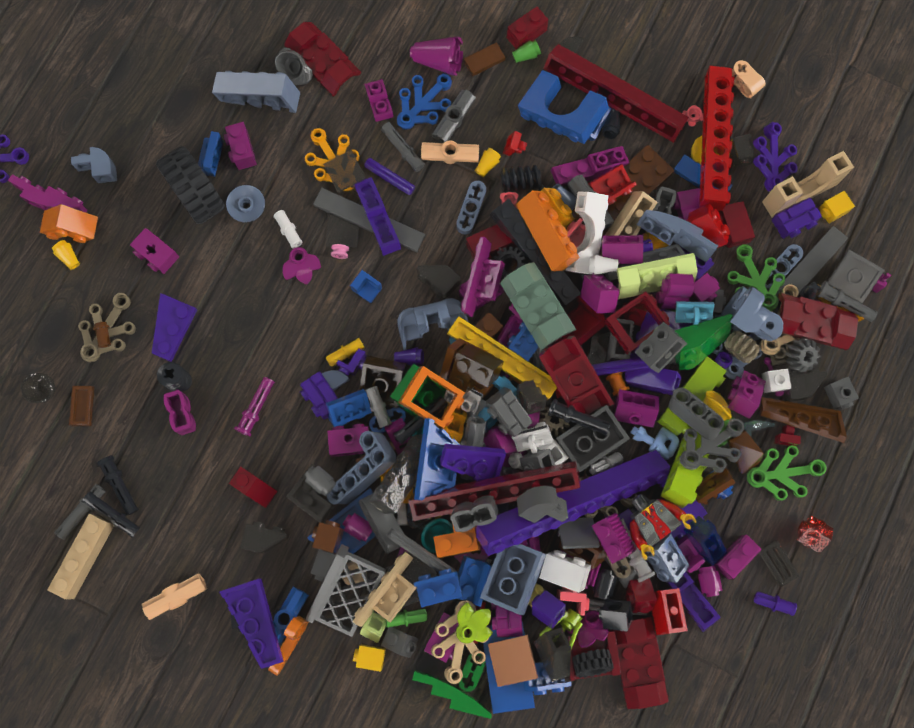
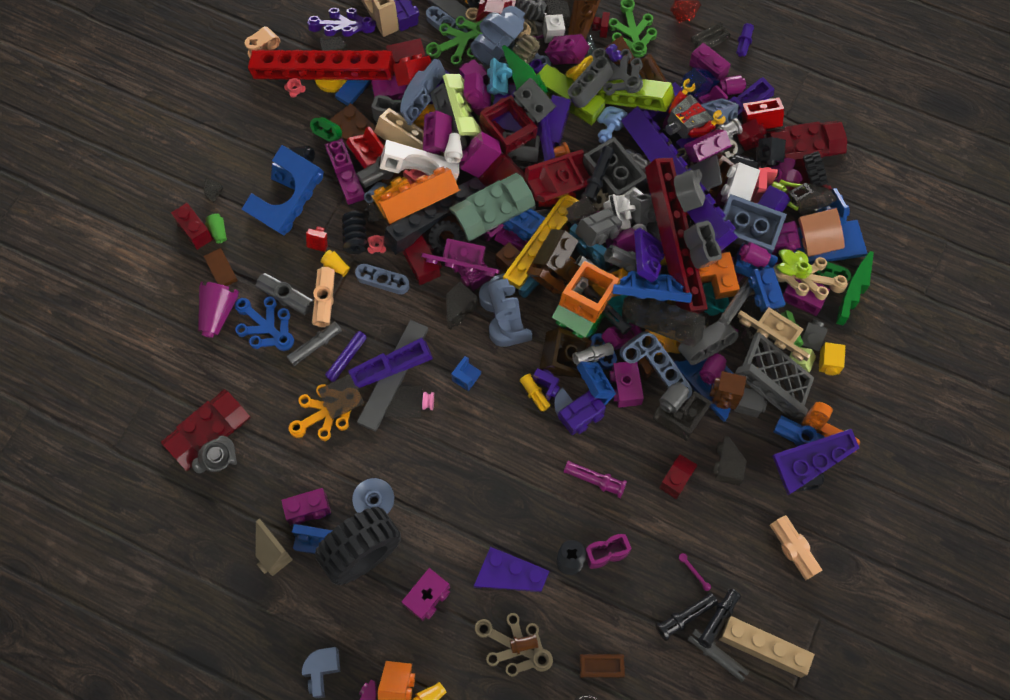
camera: 90 degrees left, 10 degrees down
sand blue wedge [212,71,300,113] -> none
white pin [274,210,303,248] -> none
magenta plate [283,247,321,285] -> none
magenta slope [364,79,394,122] -> none
dark purple cone [394,347,424,366] -> none
dark red brick [543,44,689,143] -> none
magenta brick [614,389,659,427] -> none
none -> dark tan slope [256,518,293,576]
none -> green beam [310,117,342,142]
none -> dark purple arm [605,44,622,62]
none -> magenta hinge [679,553,711,591]
none -> magenta brick [739,242,771,268]

